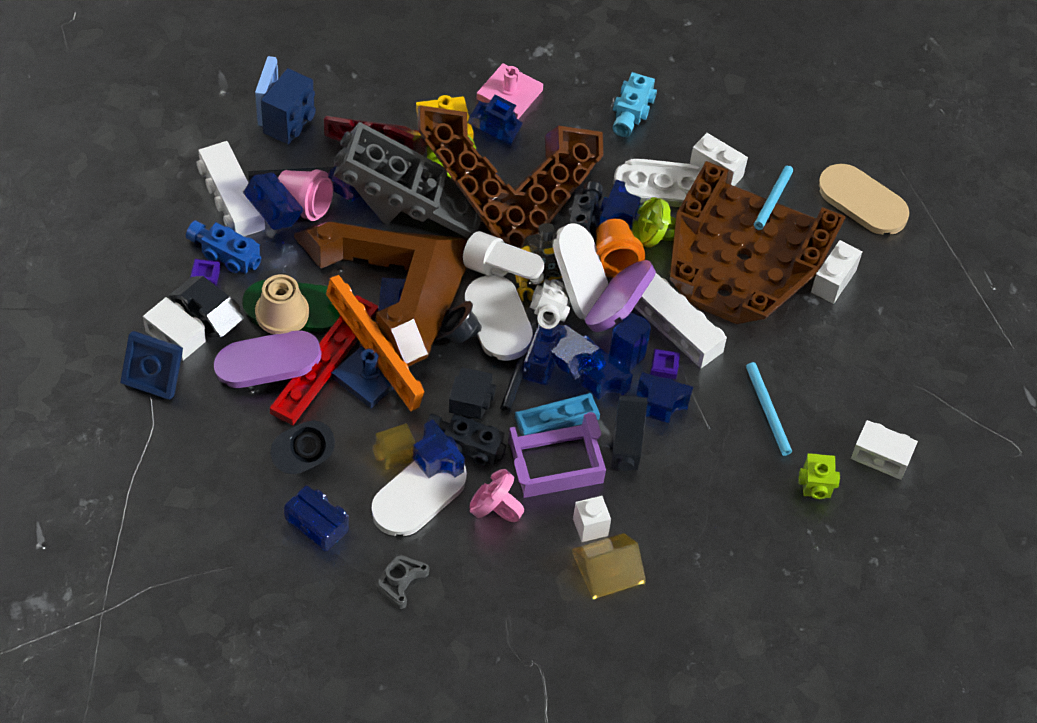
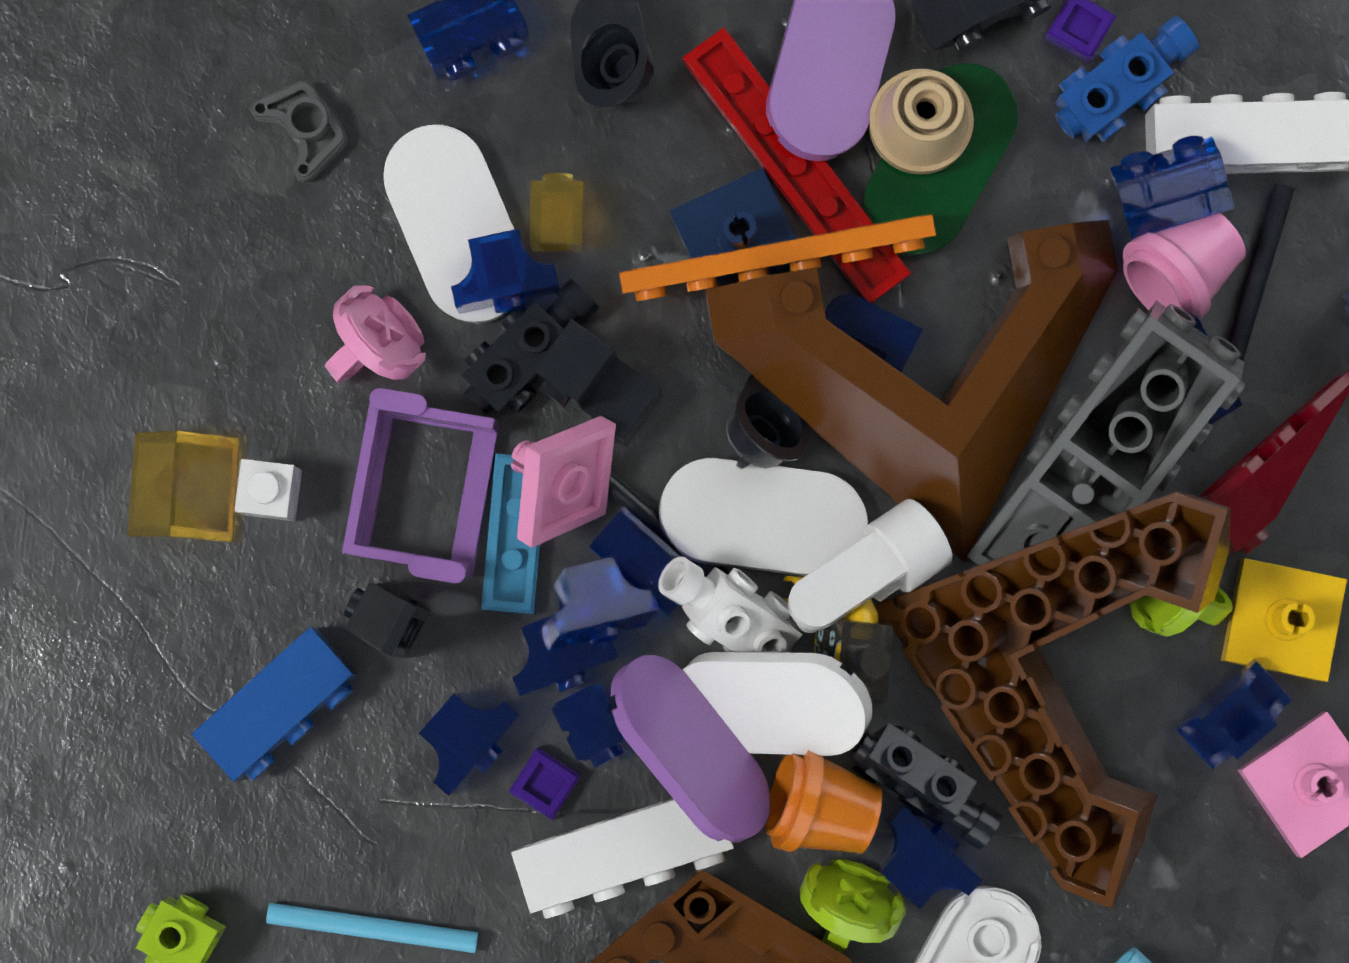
camera: 115 degrees right, 30 degrees up
none -> blue brick [191,627,358,782]
none -> bright pink tile [511,416,616,548]

